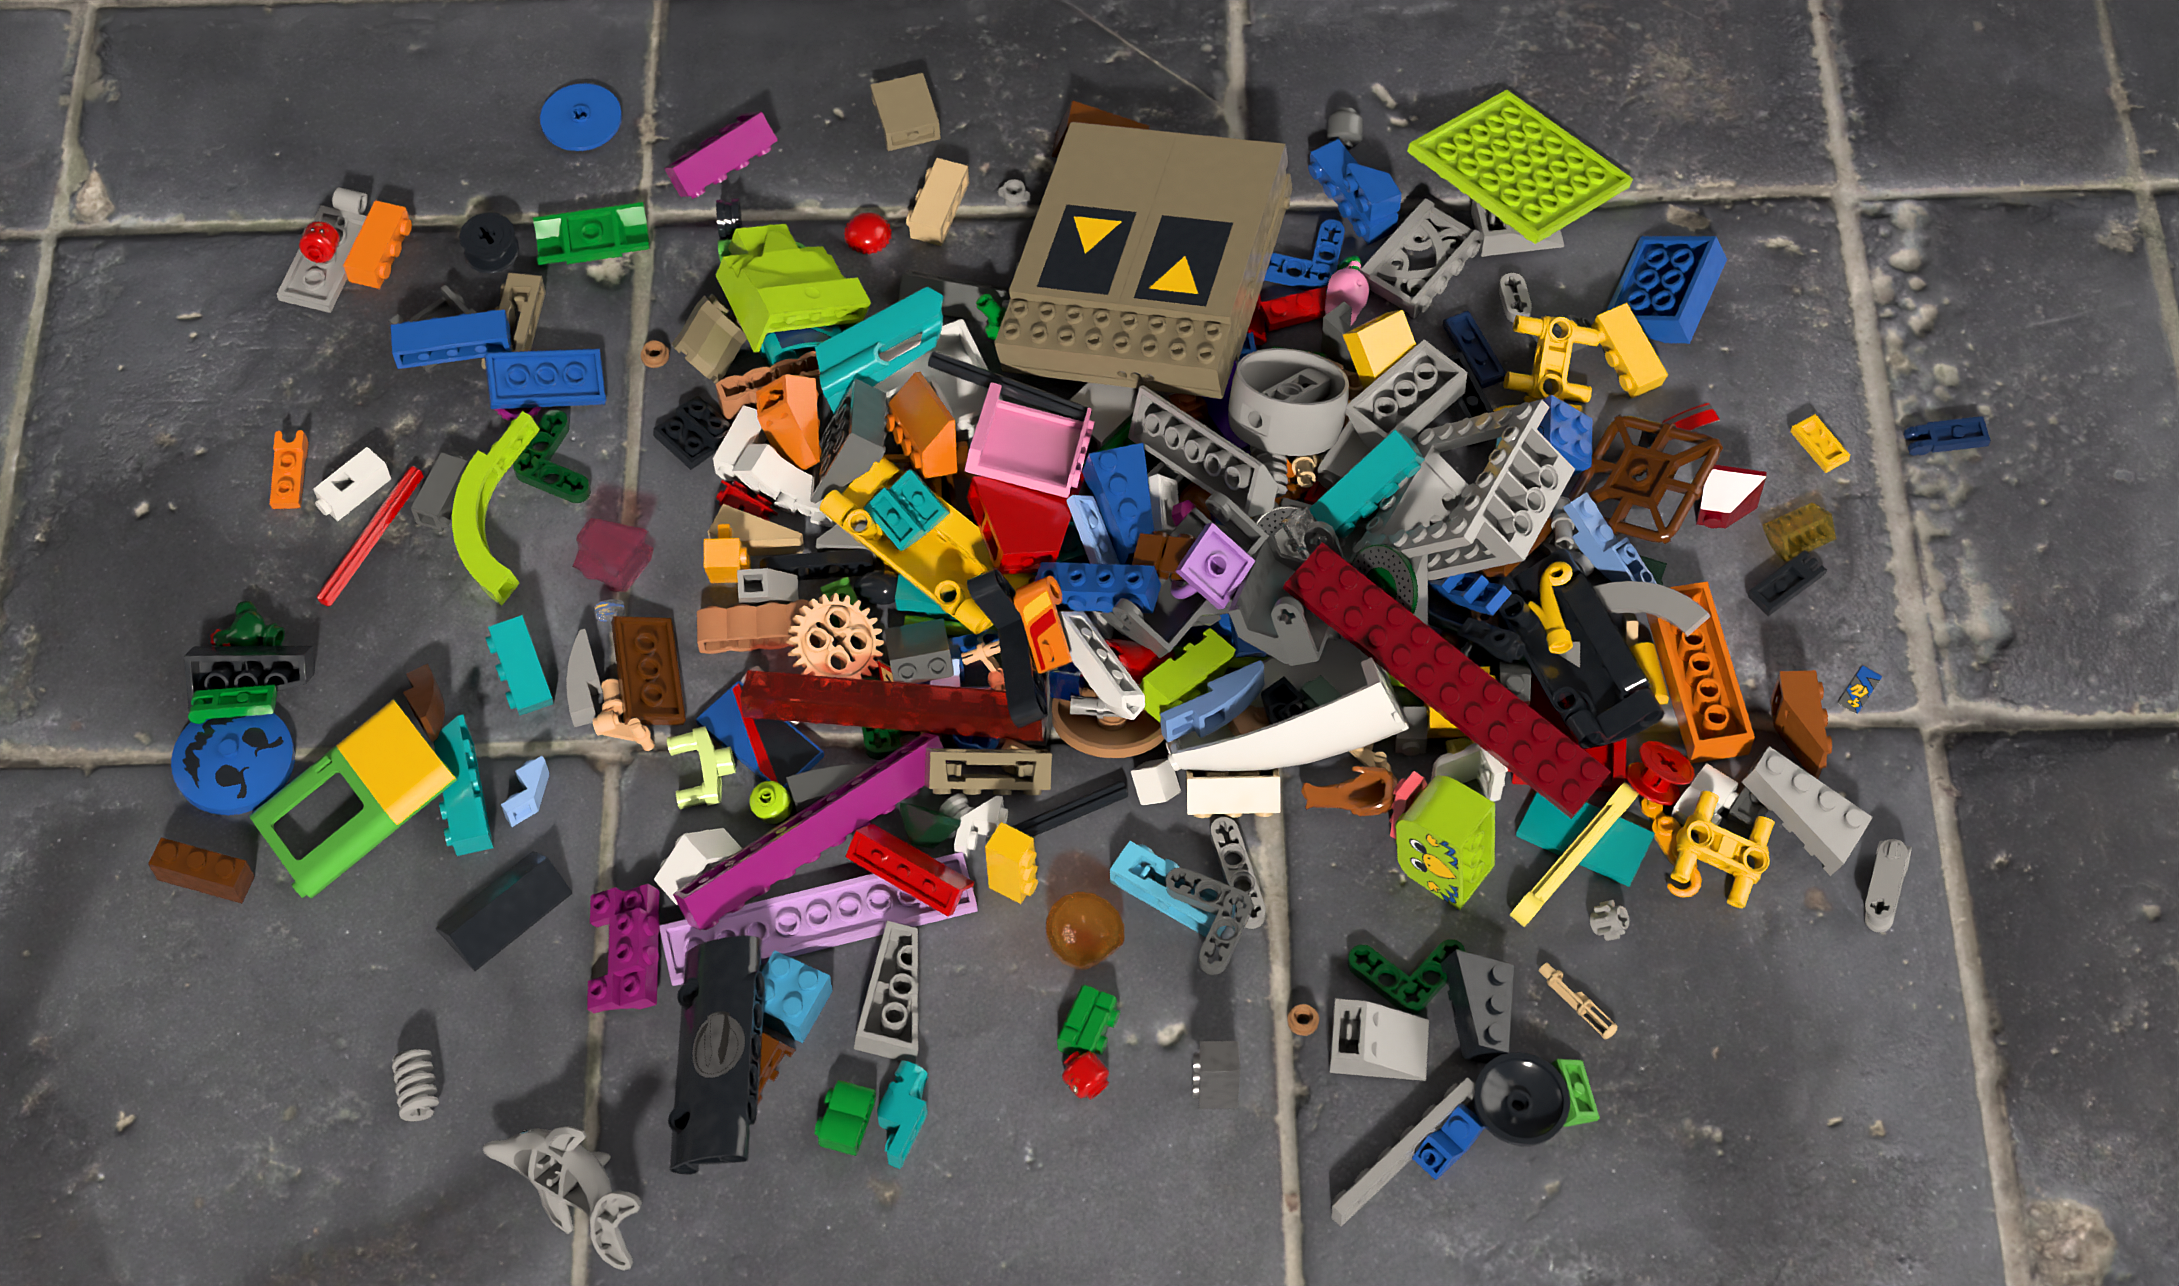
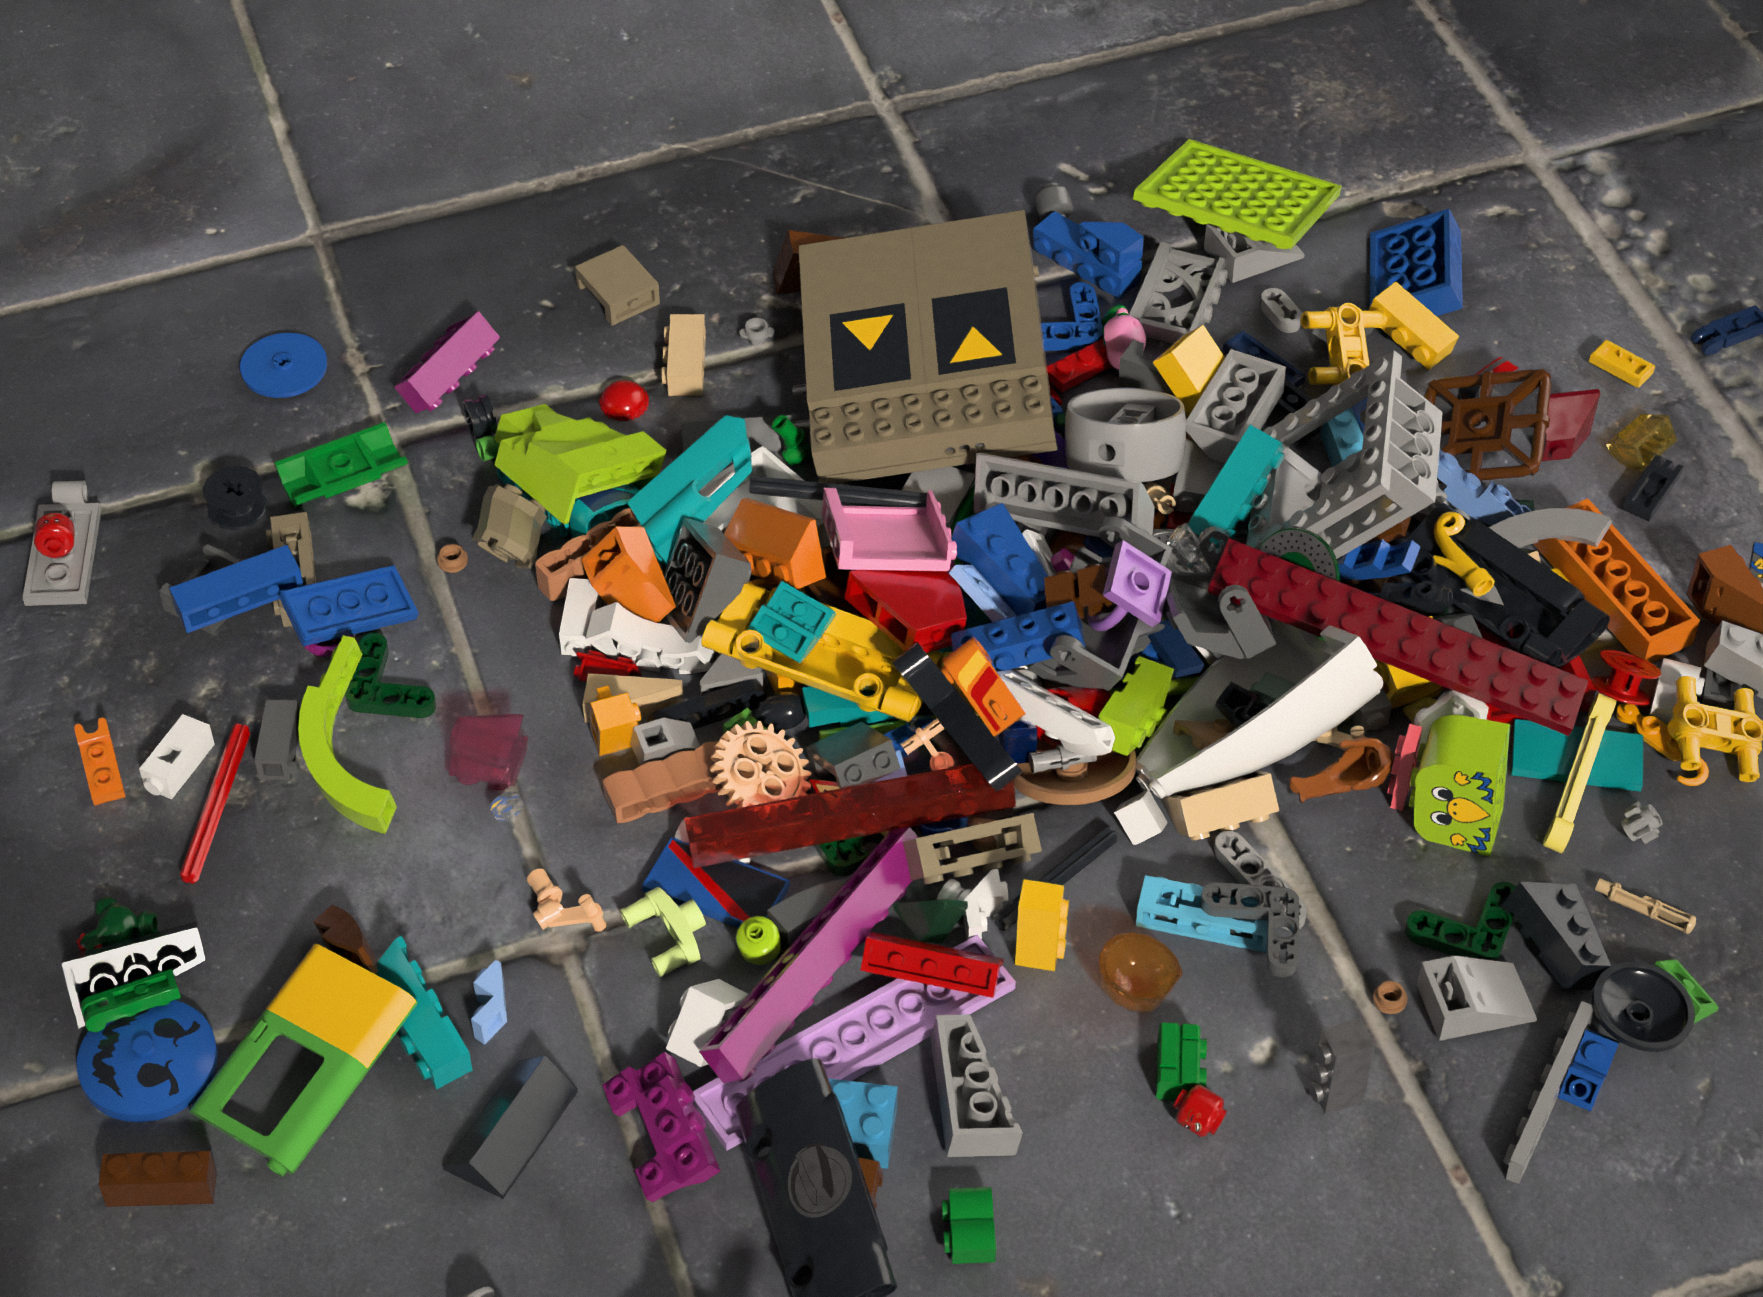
camera: 20 degrees left, 10 degrees down
orange brick [343,201,412,289] -> none
teal wedge [485,615,554,716] -> none
light grey slope [566,629,603,728] -> none
reddish brown tile [611,616,686,725] -> none
black slope [653,395,732,470] -> none
teal plate [877,1060,929,1169] -> none
medium blue slope [1160,660,1265,742] -> none

